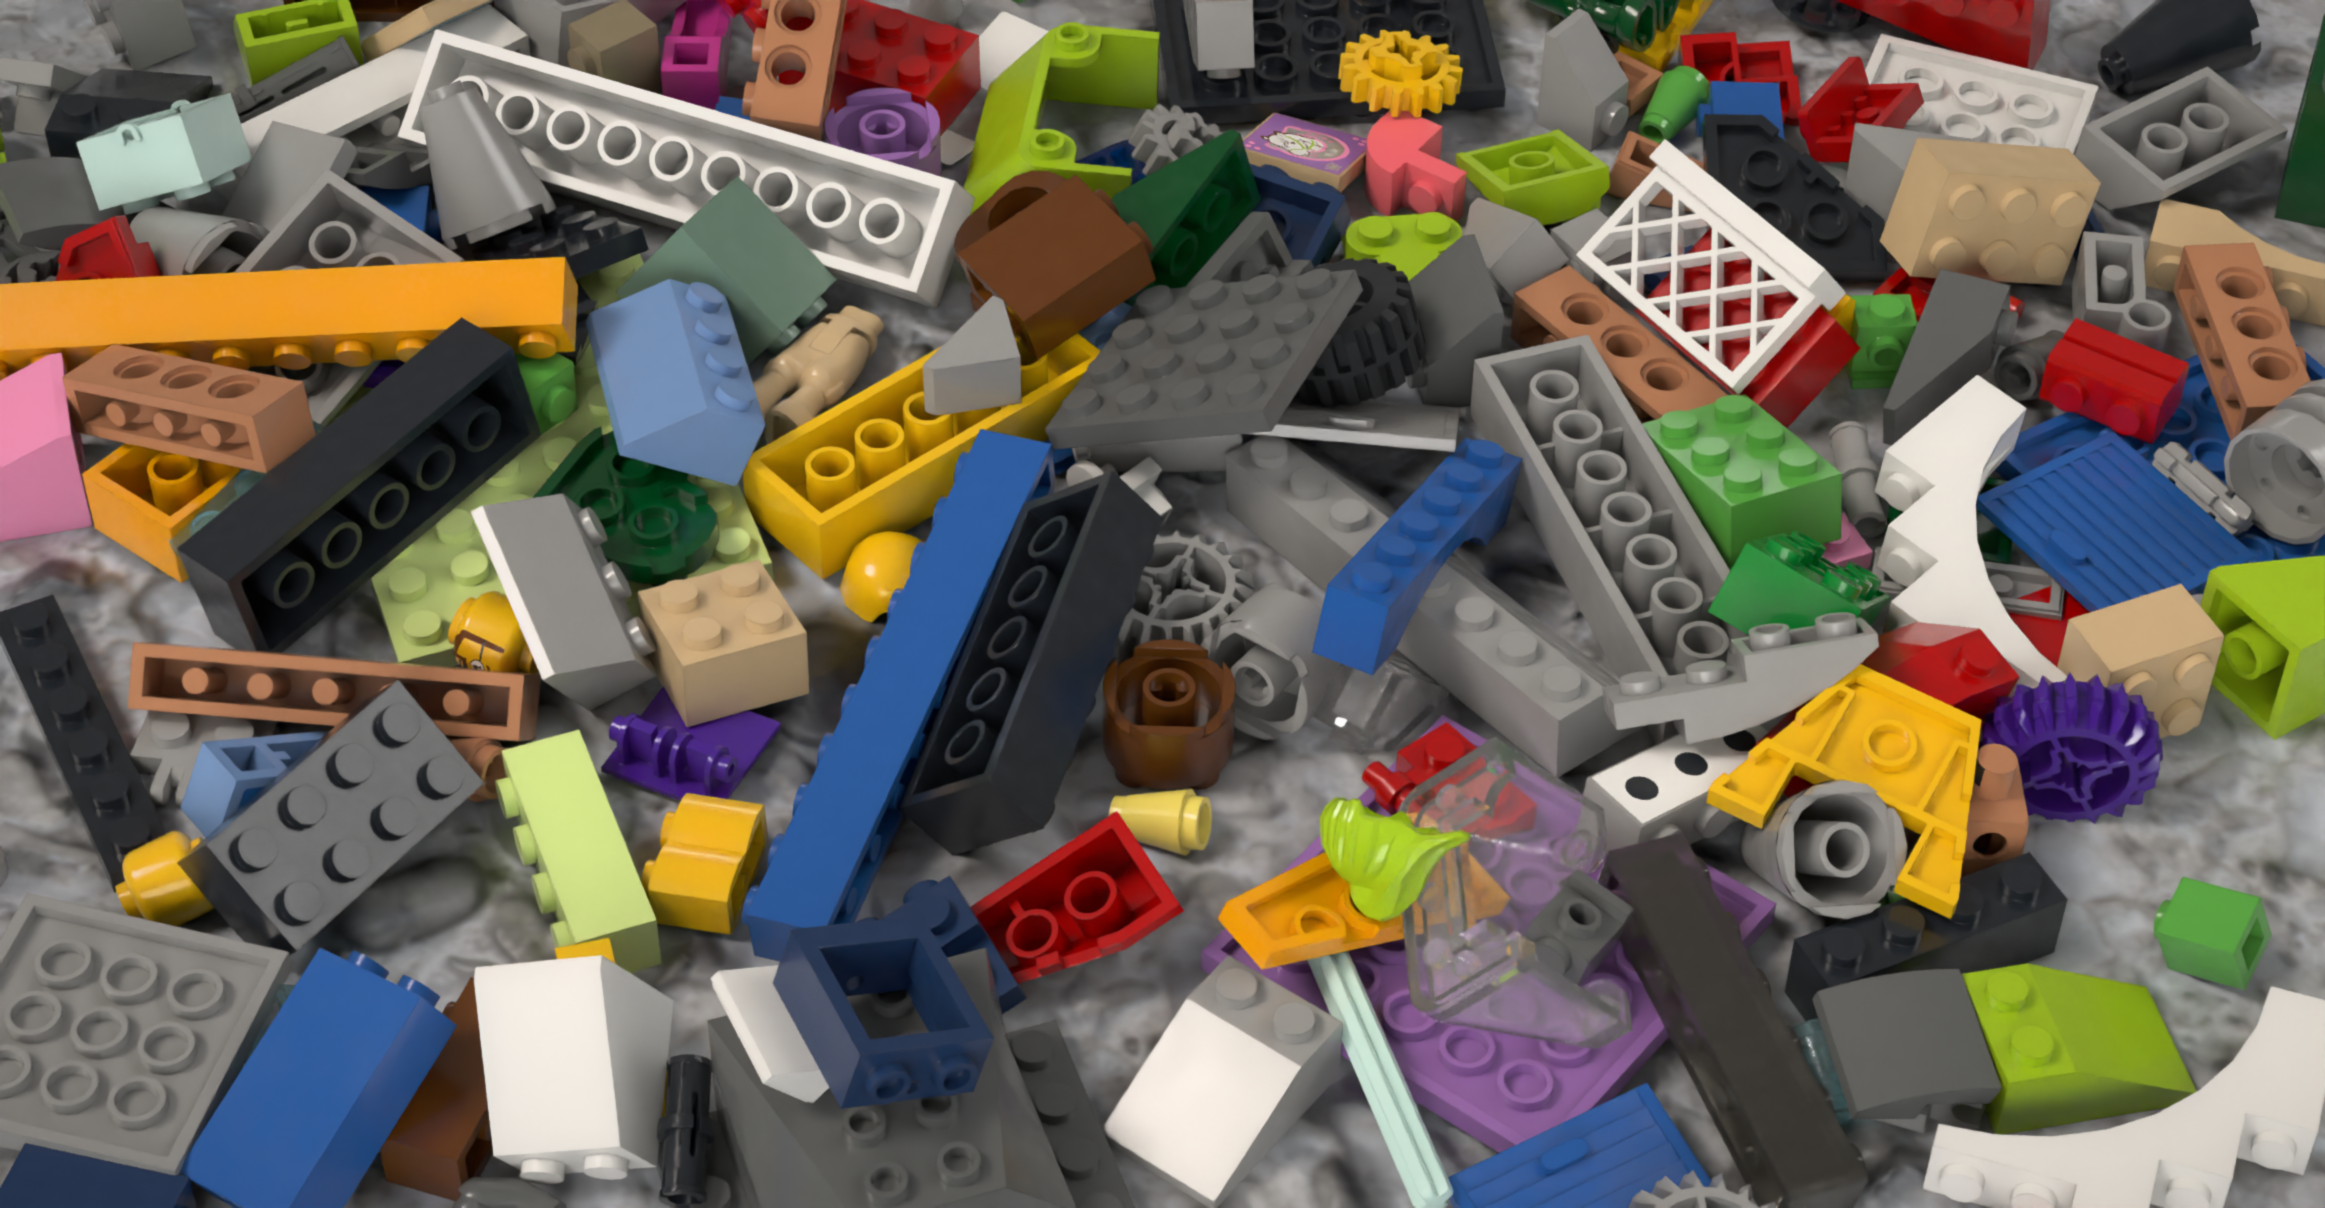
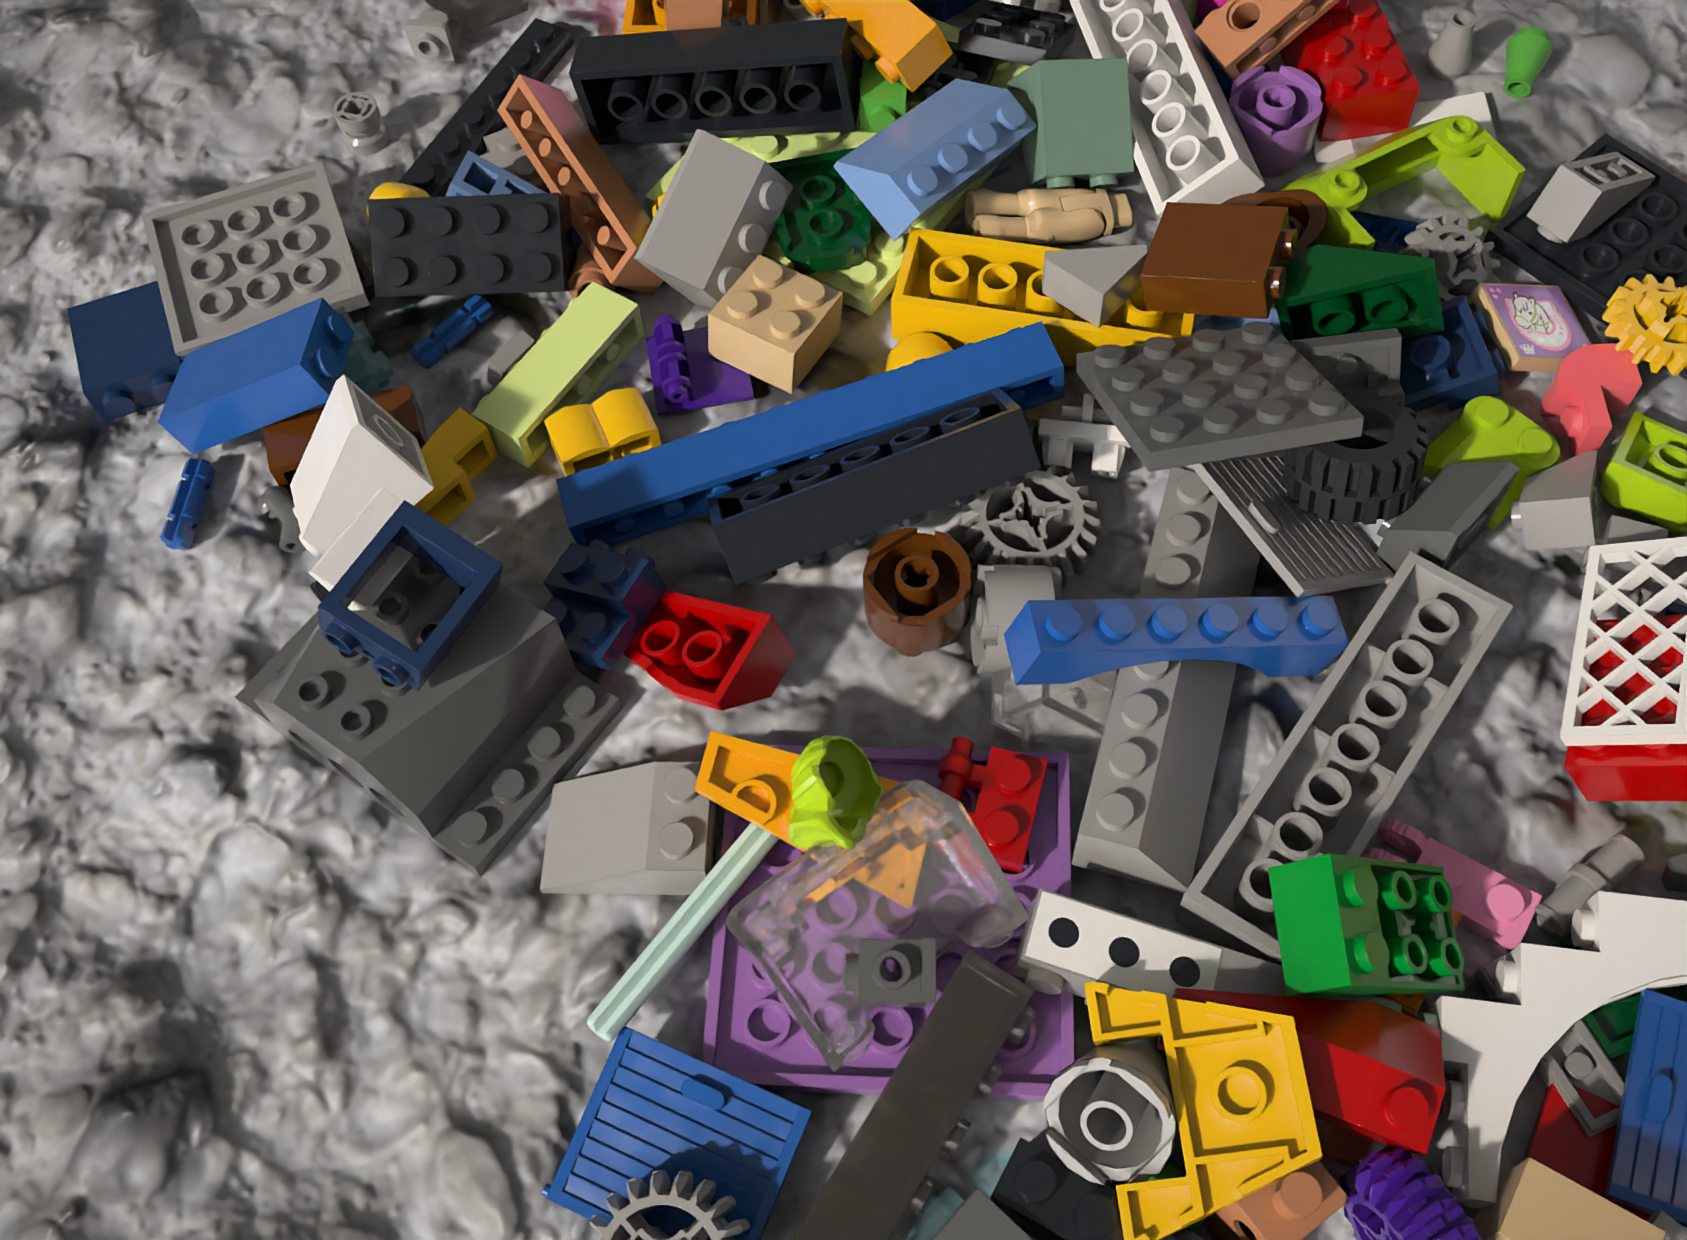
camera: 60 degrees right, 15 degrees up
light yellow cone [1109,789,1212,856] -> none
nougat brick [1510,266,1727,424] -> none
light grey slope [1602,612,1879,745] -> none
bright green brick [1642,394,1842,571] -> none
none -> blue axle [411,294,494,369]
none -> light grey tile [487,330,535,388]

